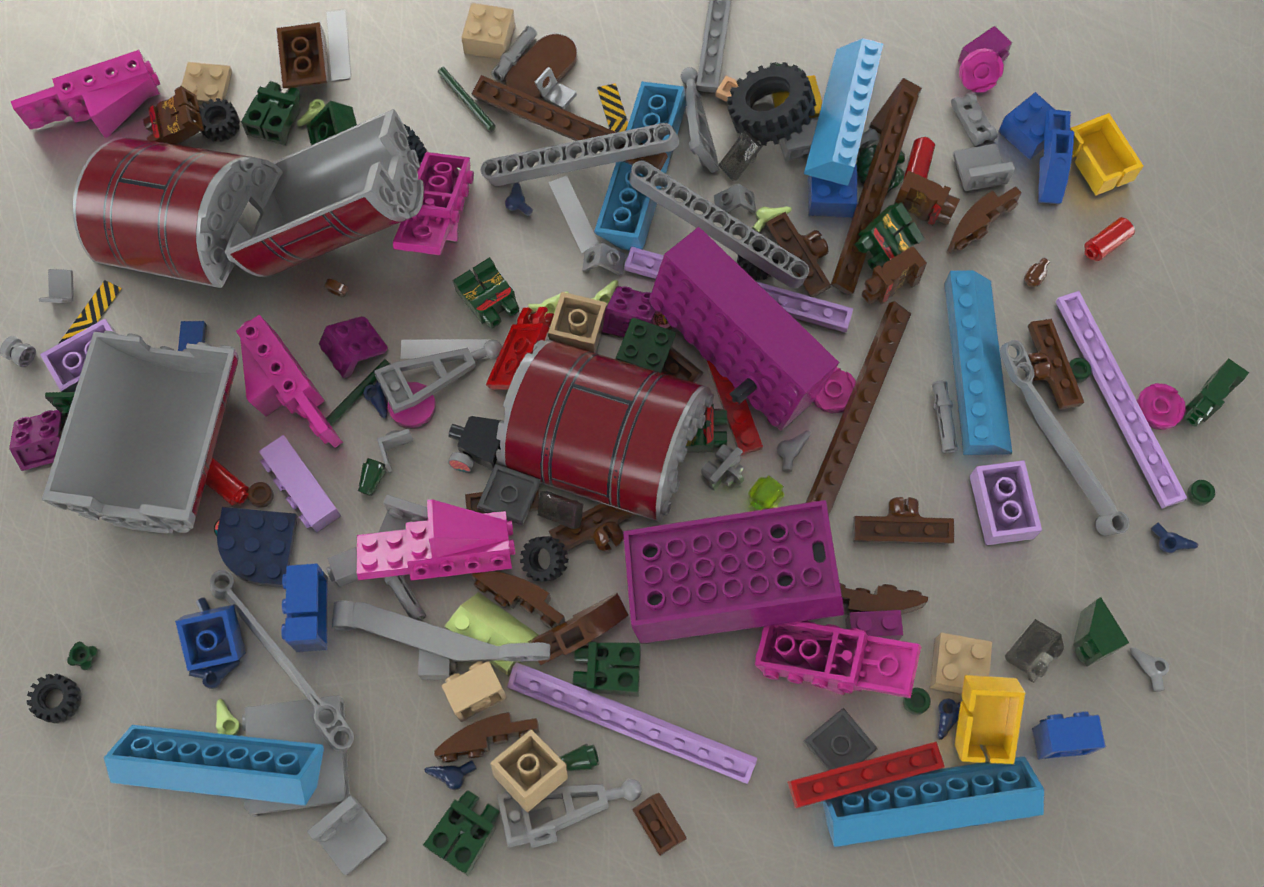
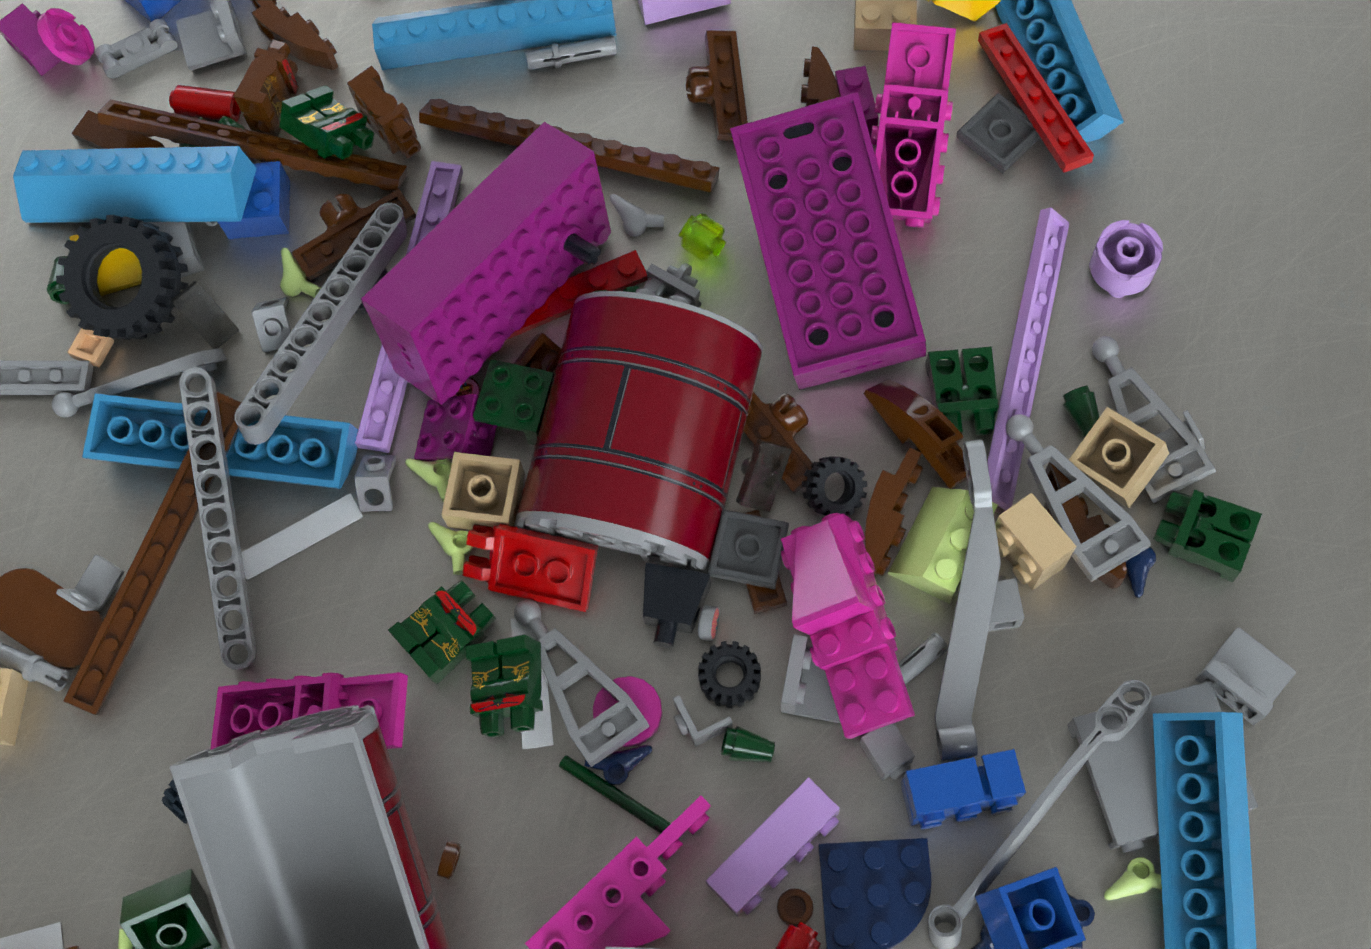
camera: 90 degrees left, 0 degrees up
magenta bracket [319,316,388,379] -> none
dark green bar [438,67,496,132] -> none
dark blue animal [505,182,533,216] -> none
sticker [597,83,628,132] -> none
reddish brown slope [632,793,687,856] -> none
dark blue animal [938,698,961,739] -> none
none -> dark green hips [465,634,543,737]
none -> black tyre [698,641,761,708]
none -> light grey plate [1006,414,1151,582]
none -> lavender brick [1089,220,1163,298]

